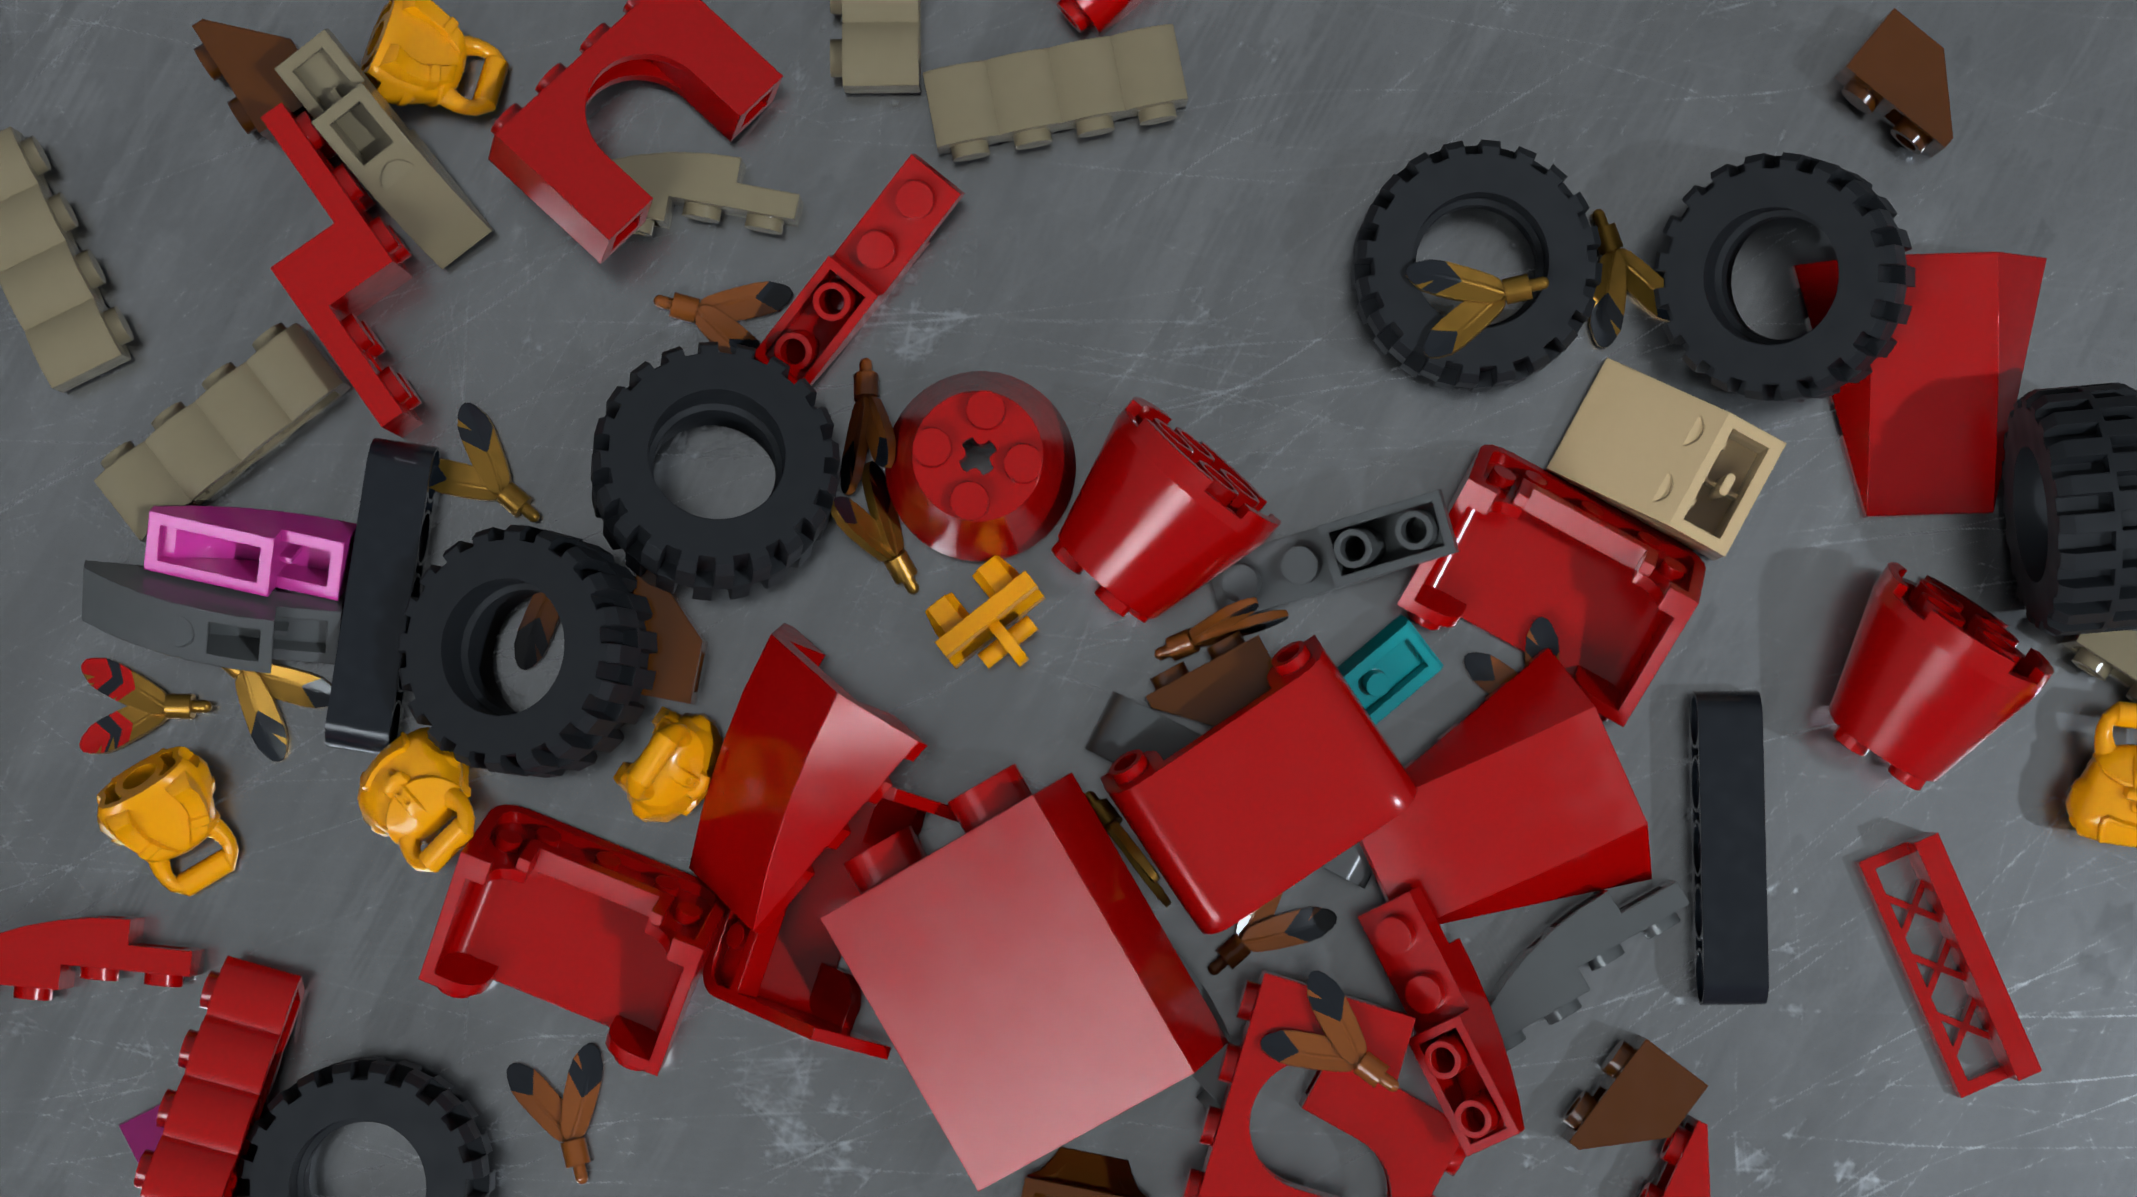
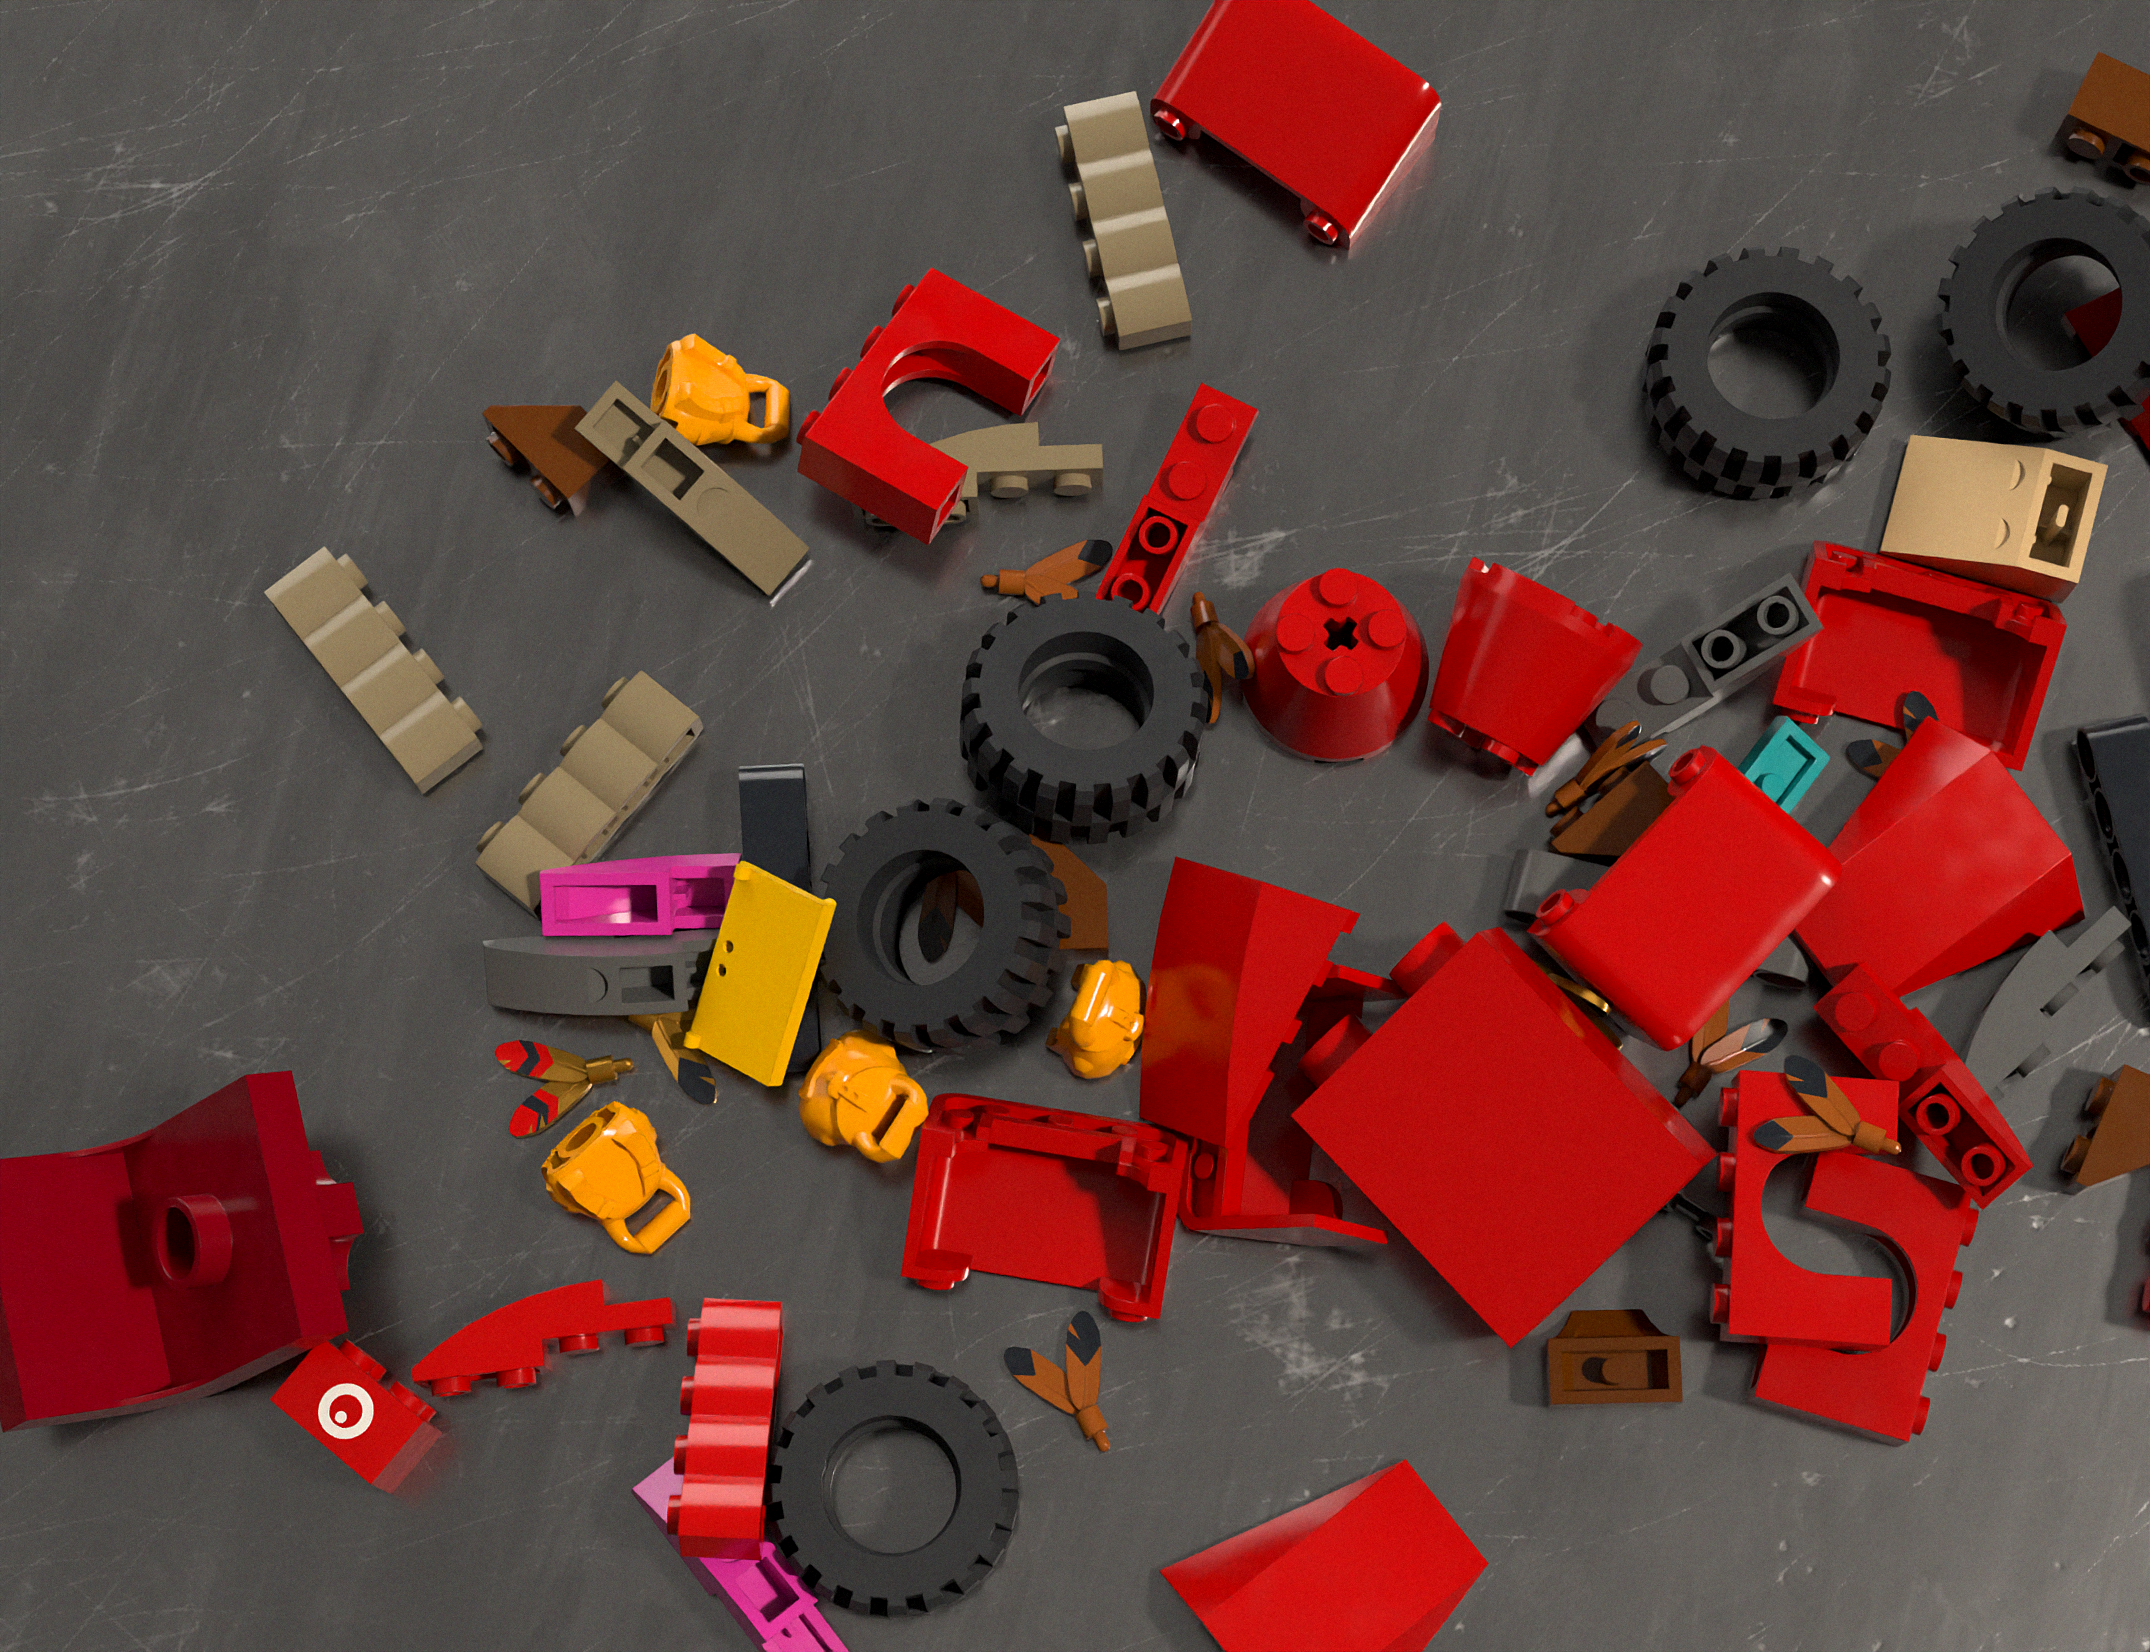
camera: 10 degrees left, 10 degrees down
red bracket [260,102,423,438] -> none
pearl gold piece [429,403,540,522] -> none
pearl gold piece [831,461,919,594] -> none
dark tan brick [923,24,1188,162] -> none
light orange hips [925,555,1046,669] -> none
pearl gold piece [1406,259,1549,359] -> none
pearl gold piece [1589,209,1670,348] -> none
none -> yellow door [683,861,837,1087]

